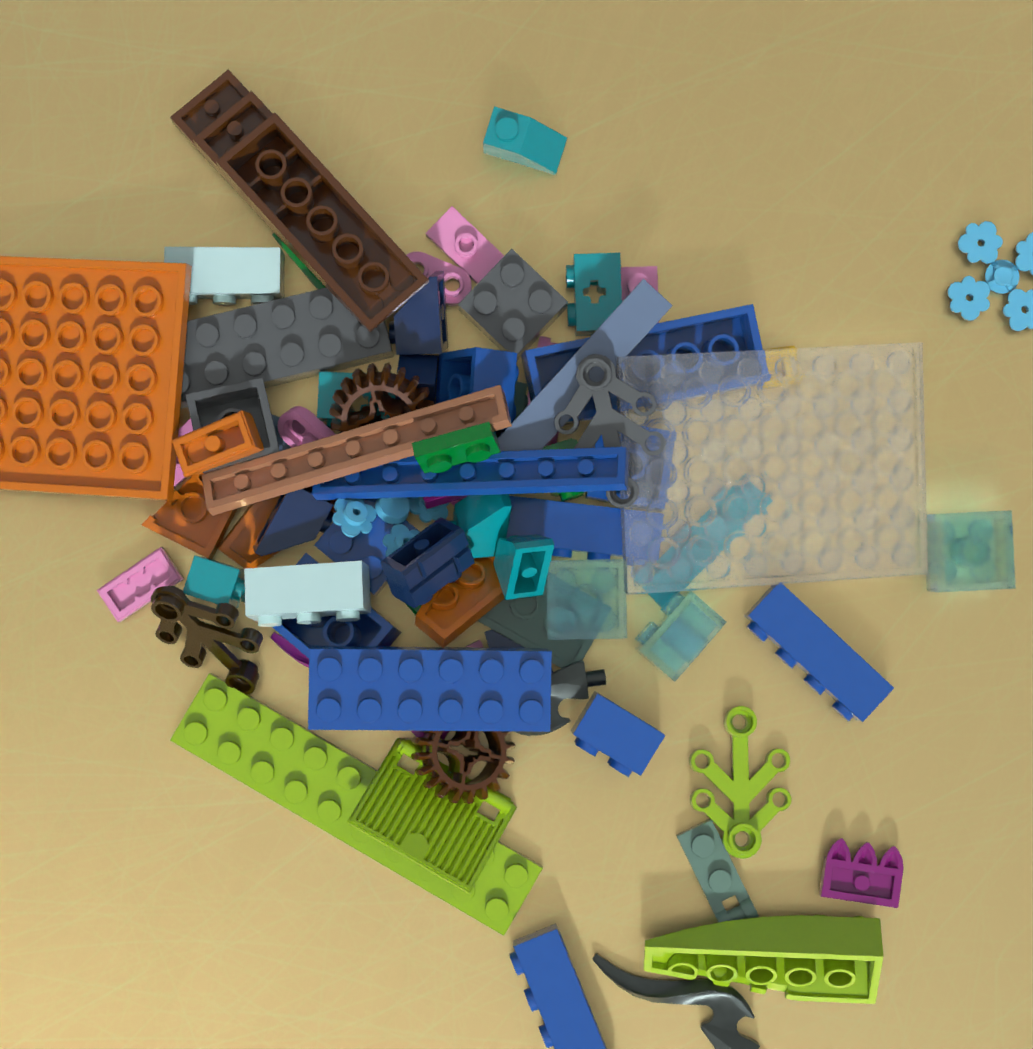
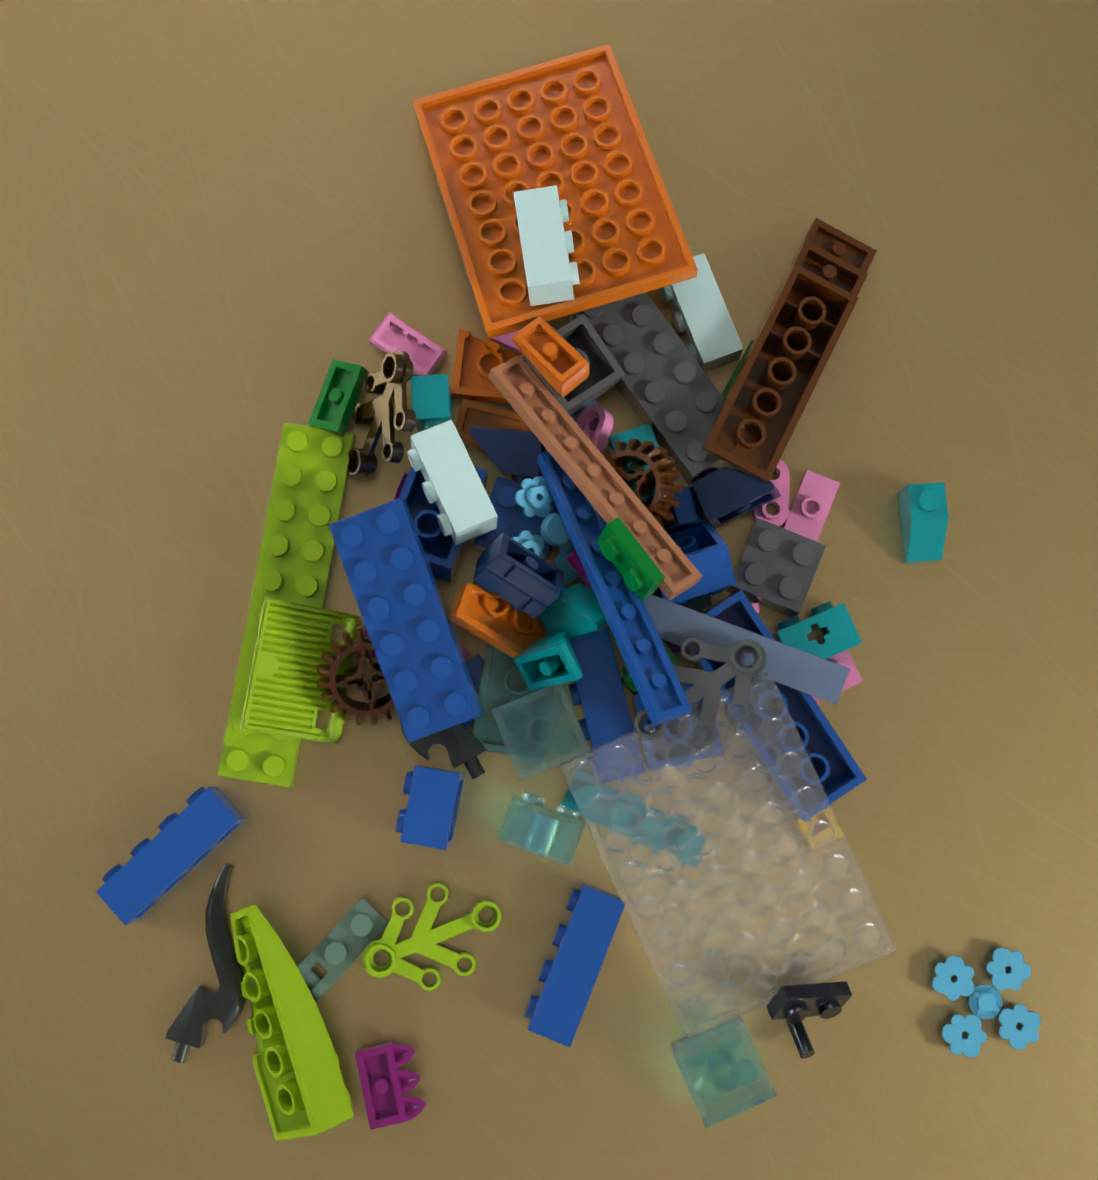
camera: 70 degrees right, 5 degrees down
none -> green plate [308,359,369,436]
none -> light aqua brick [513,185,580,306]
none -> black plate [766,981,852,1059]

